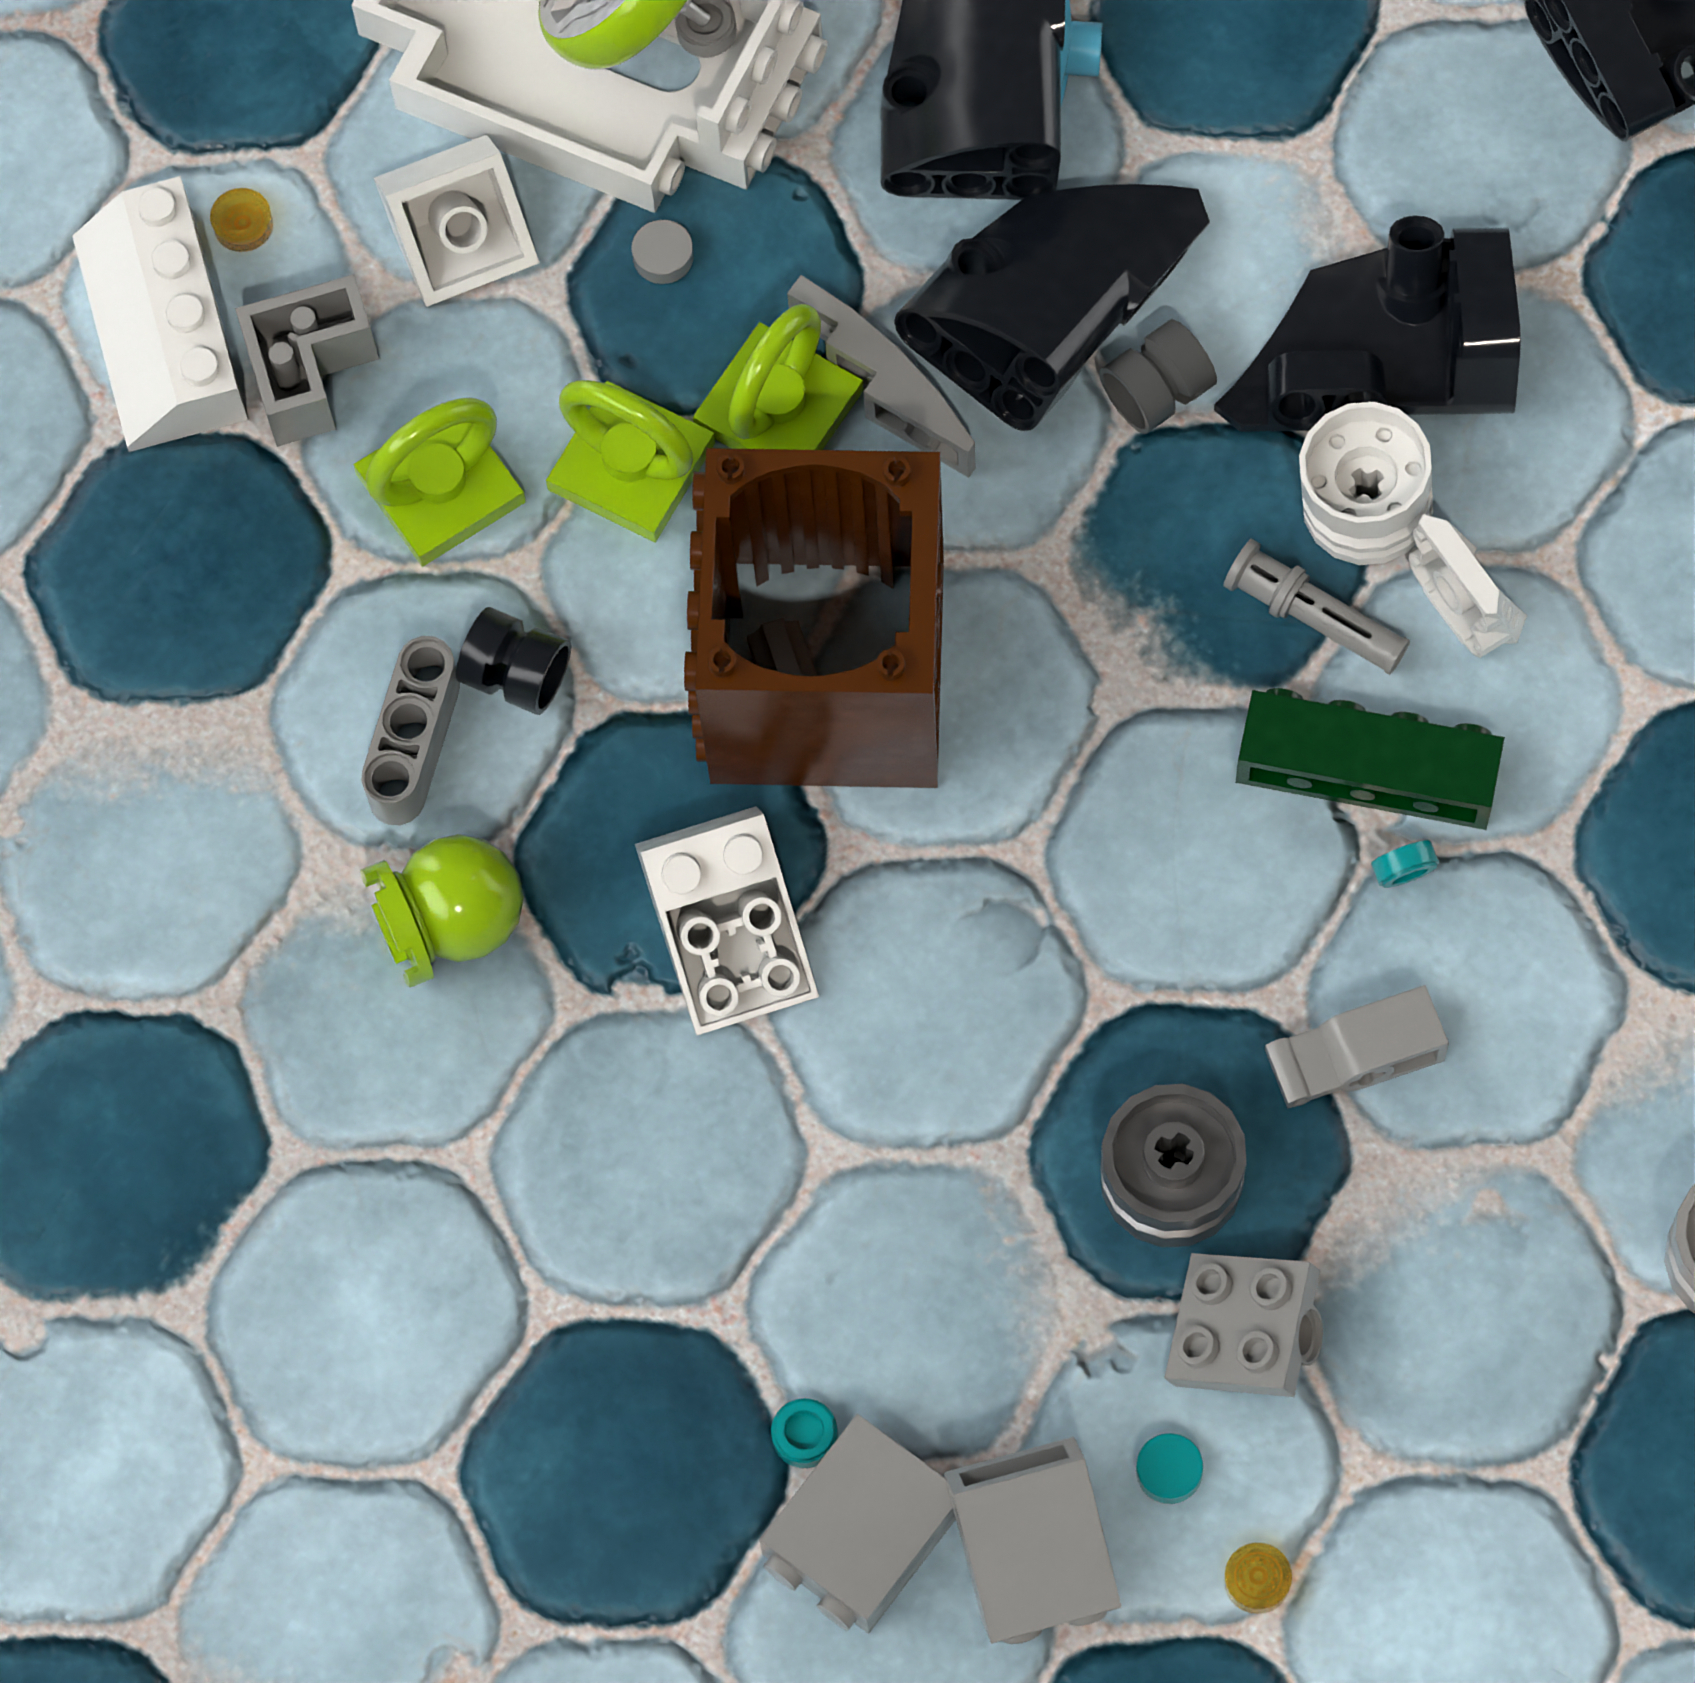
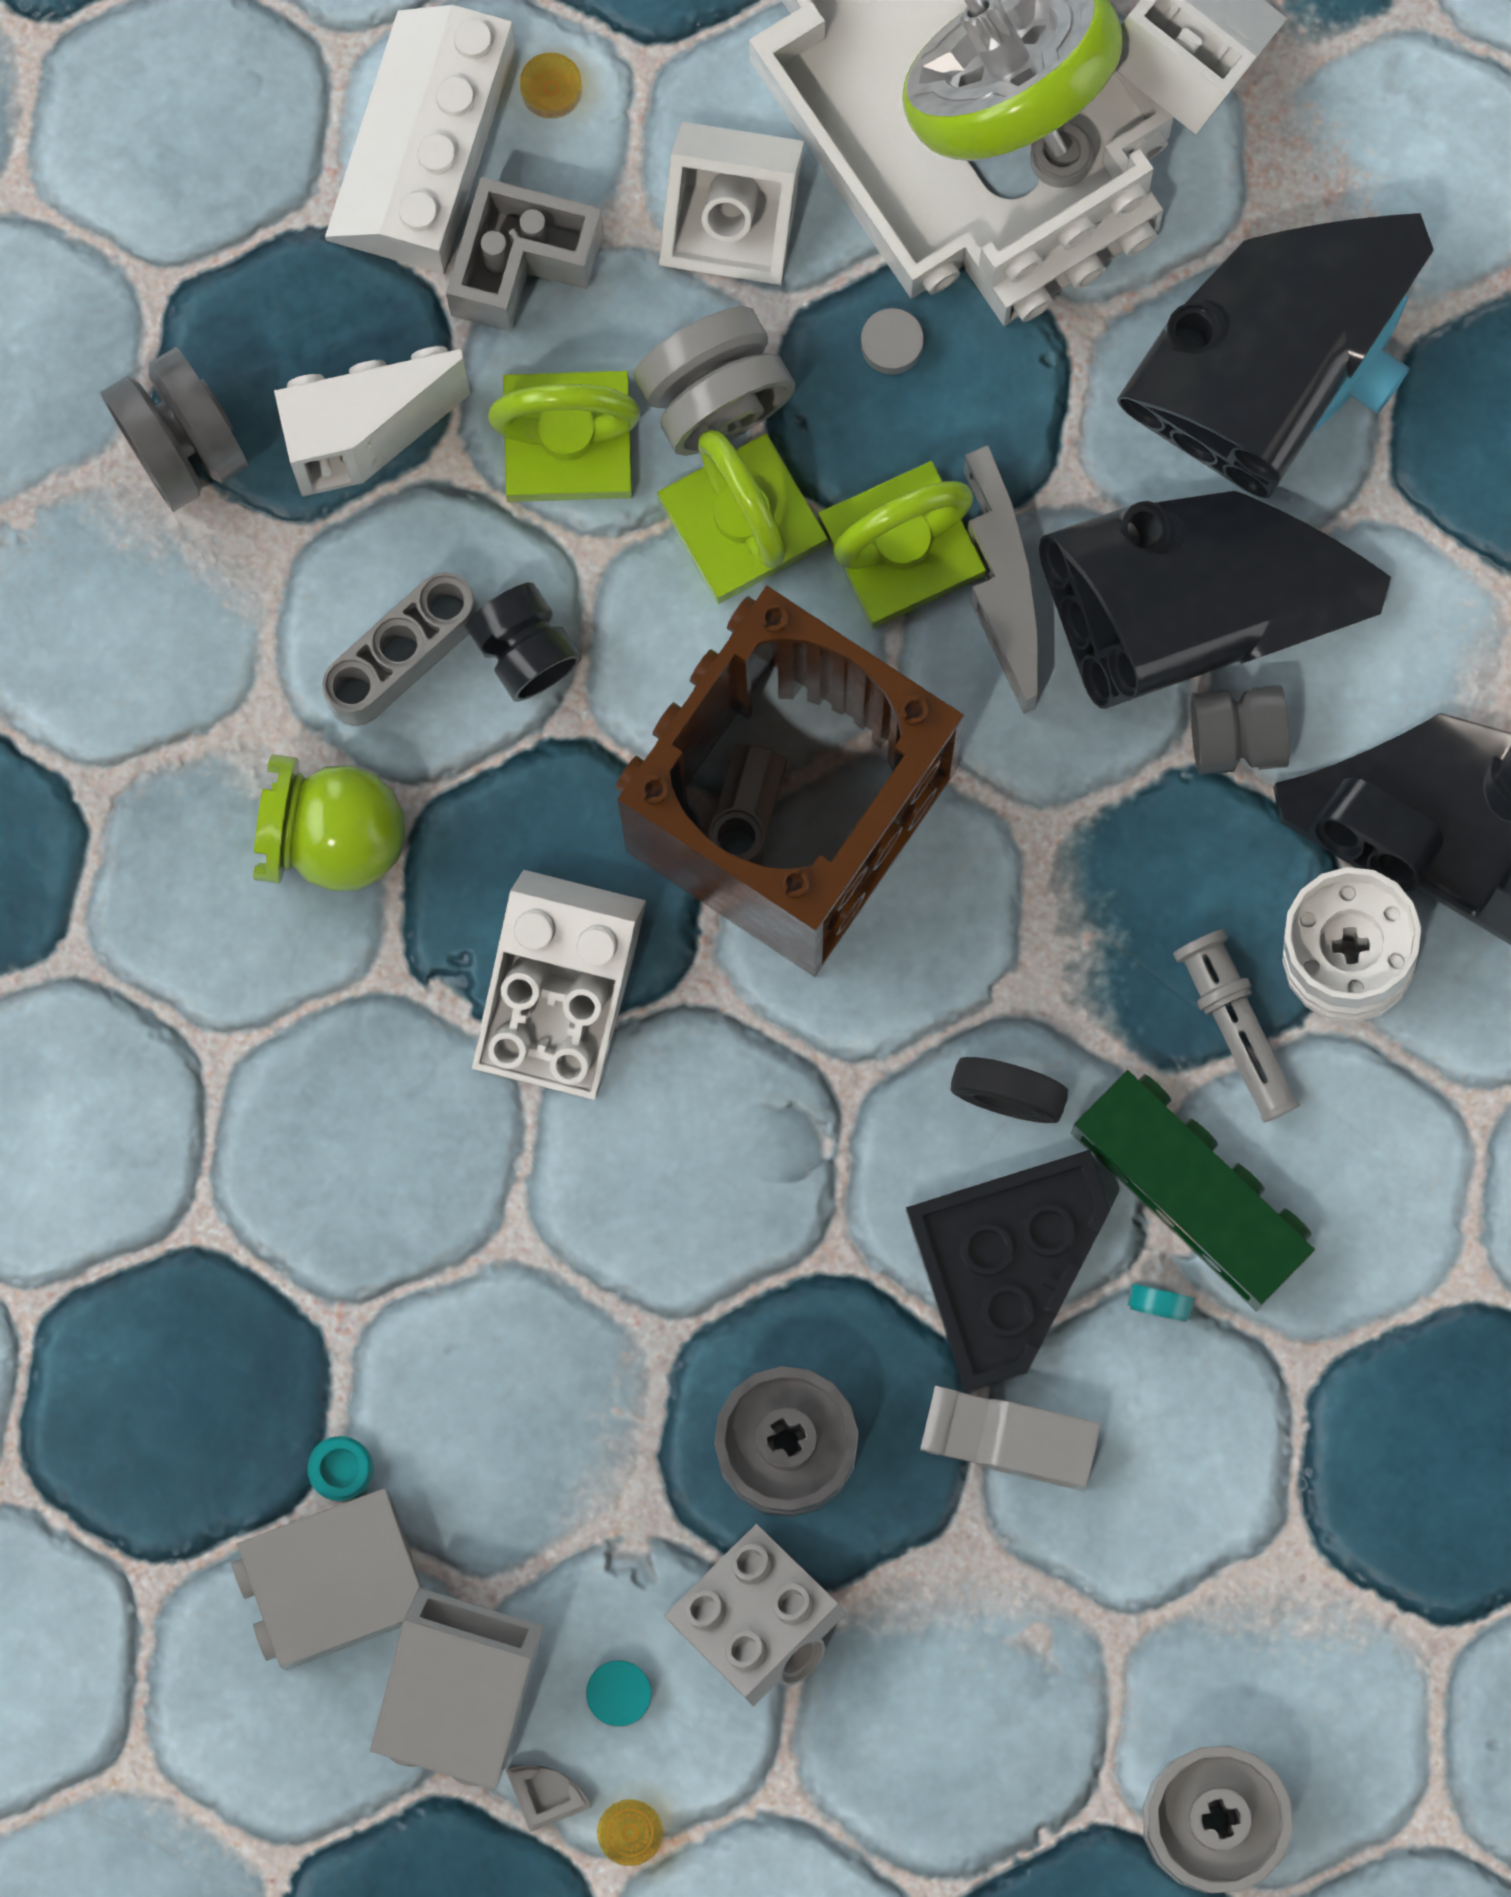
camera: 30 degrees right, 10 degrees up
white slope [1409,514,1527,658] -> none
none -> flat silver wheel [100,347,249,512]
none -> white slope [274,346,471,497]
none -> light grey tile [506,1765,591,1832]
none -> light grey wheel [633,306,795,456]
none -> black plate [905,1149,1110,1394]
none -> black tyre [950,1057,1068,1123]

